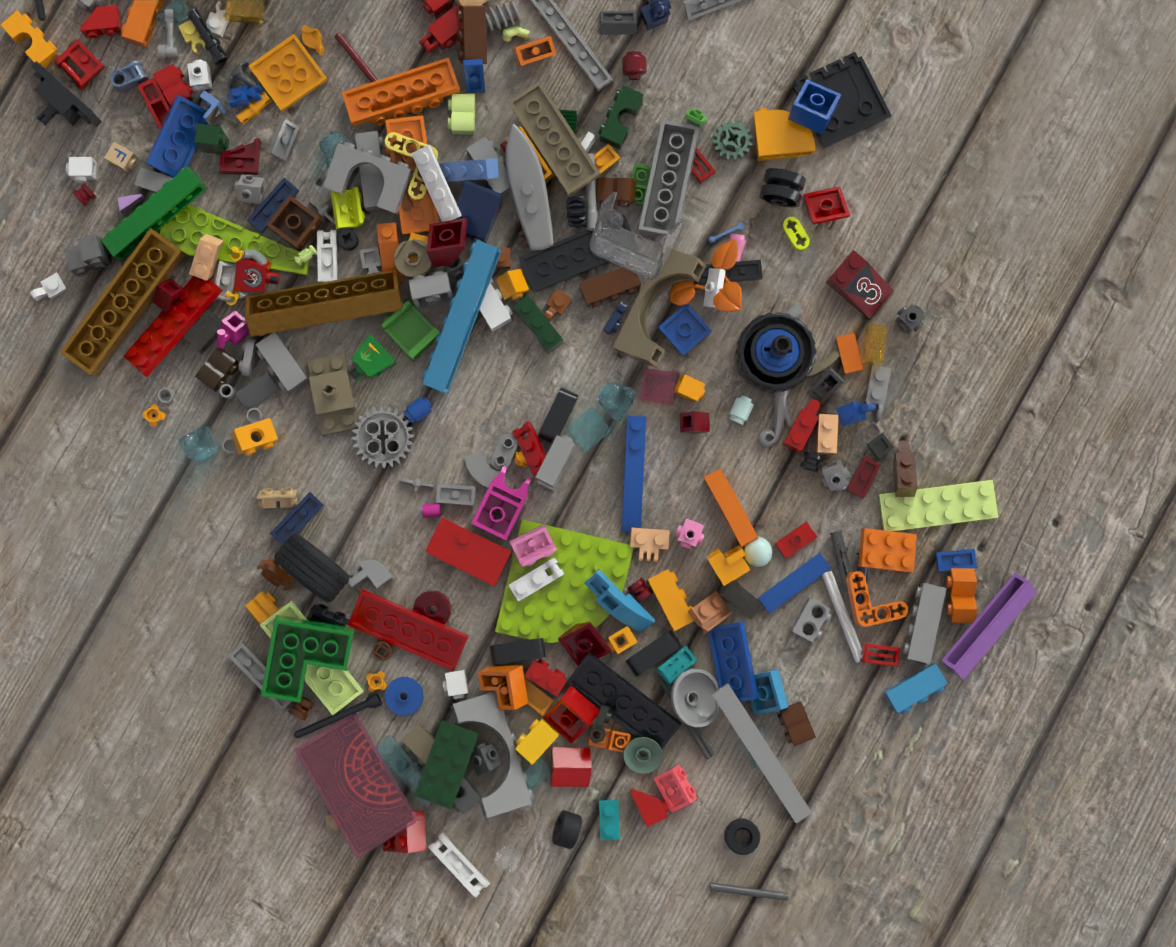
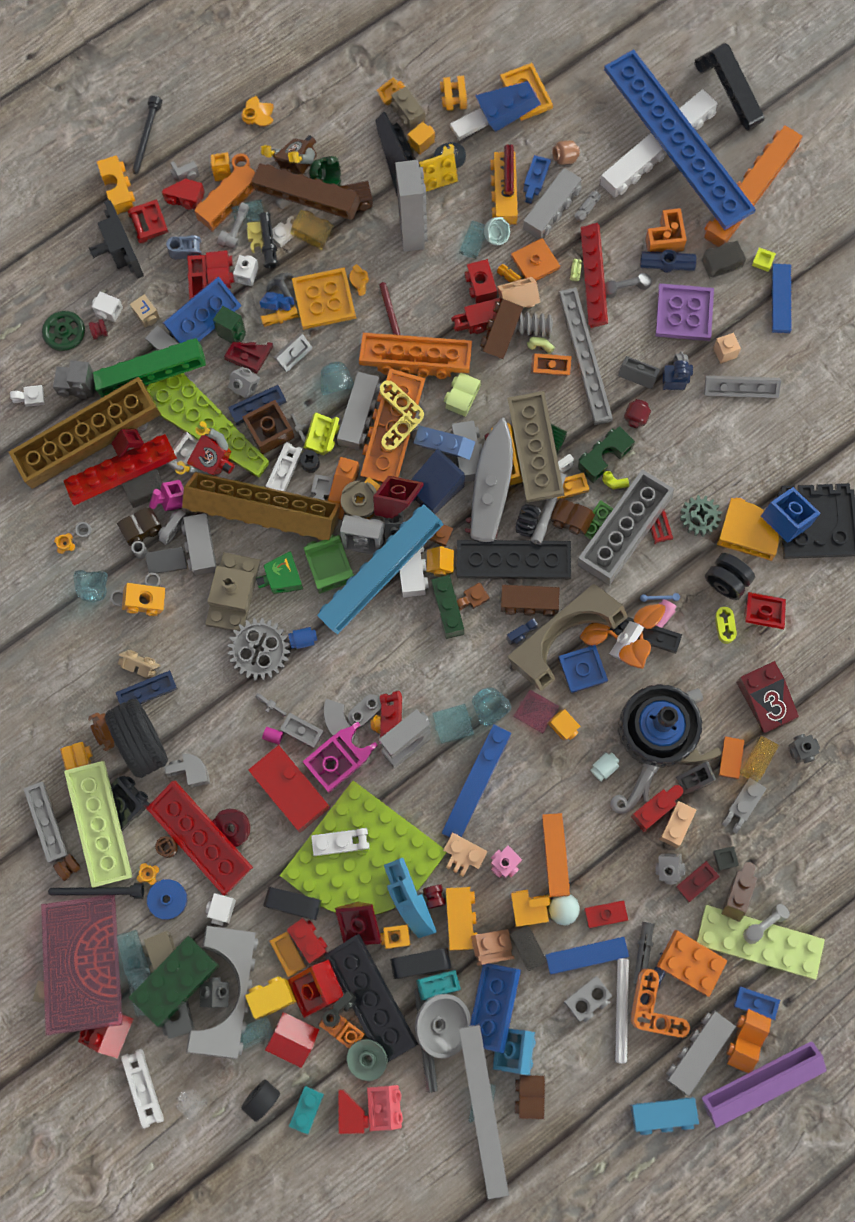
camera: 30 degrees right, 10 degrees down
lavender piece [118,194,144,214] -> none
light nougat brick [189,234,224,281] -> none
medium blue panel [200,90,226,126] -> none
green brick [261,615,354,703] -> none
yellowish green piece [294,245,317,266] -> none
light grey arch [323,142,413,214] -> none
white plate [411,145,462,222] -> none
blue plate [463,59,485,93] -> none
orange brick [478,665,528,710] -> none
bright pink bracket [510,525,557,567] -> none
black beam [538,387,579,444] -> none
clear windscreen [590,191,682,280] -> none
dark red brick [680,411,710,434] -> none
bright green slope [684,108,708,128] -> none
black tyre [724,818,760,855] -> none
black wheel [800,451,823,473] -> none
blue brick [836,401,876,426] -> none
red tile [860,643,900,667] -> none
none -> dark green plate [42,311,85,351]
none -> neon yellow arm [602,471,629,490]
none -> light grey bar [743,904,790,944]

